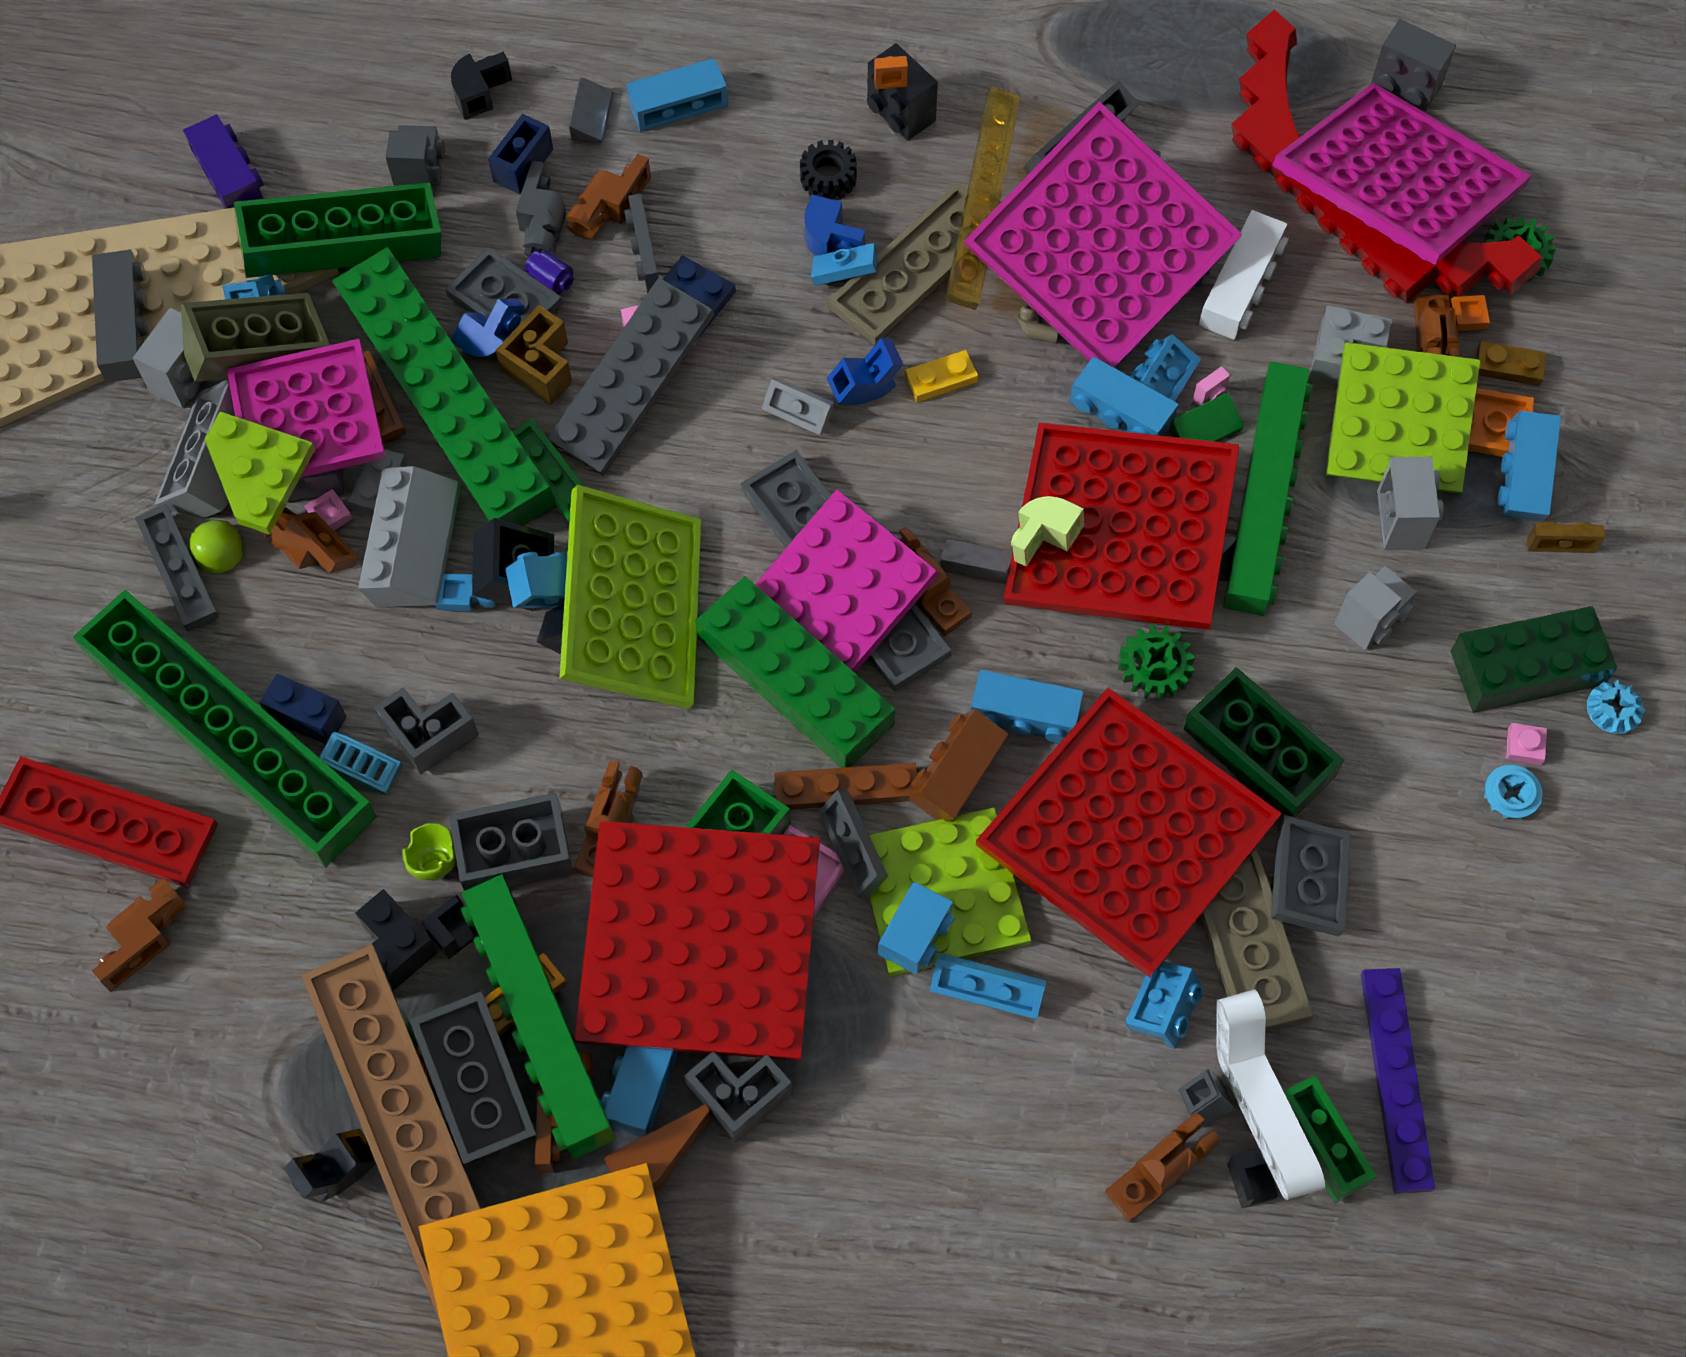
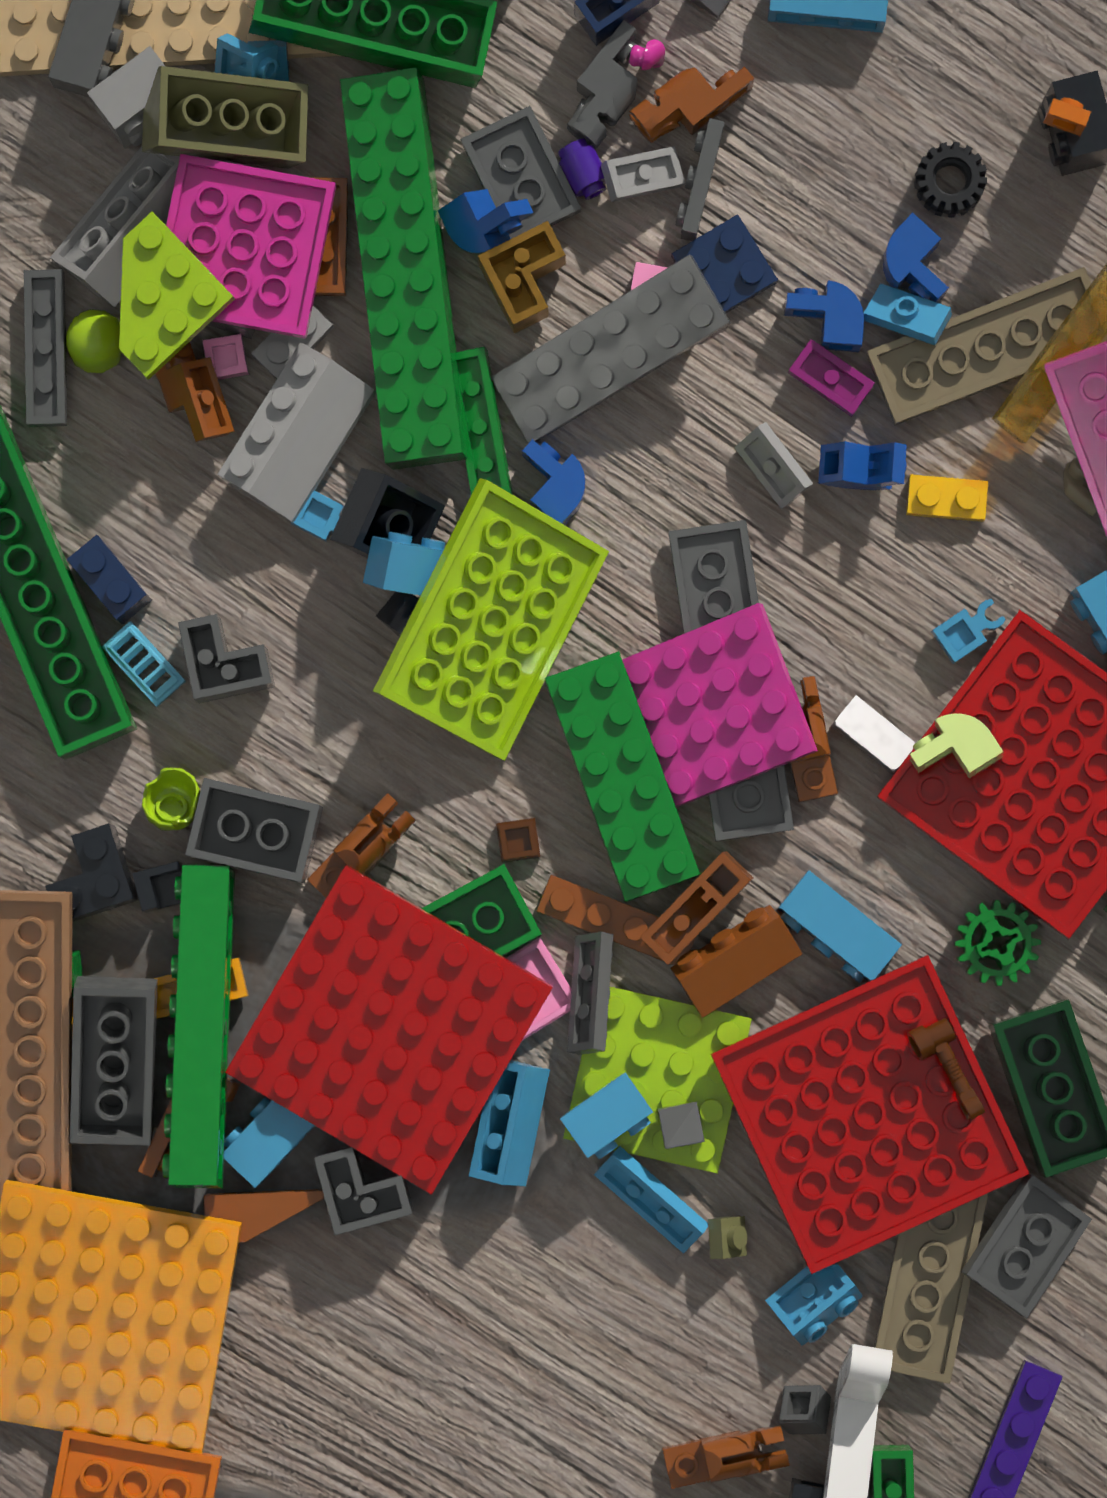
camera: 30 degrees right, 20 degrees up
none -> dark azure brick [469,1061,550,1186]
none -> reddish brown tile [496,818,541,863]
none -> blue brick [522,439,585,525]
none -> light grey plate [601,146,685,202]
none -> dark pink arm [629,39,665,70]
none -> dark orange slope [640,851,754,965]
none -> dark grey slope [658,1102,705,1149]
none -> olive plate [708,1216,747,1259]
none -> blue brick [784,280,864,352]
none -> magenta plate [788,339,875,417]
none -> reddish brown brick [907,1018,985,1120]
none -> dark azure plate [931,599,1006,664]

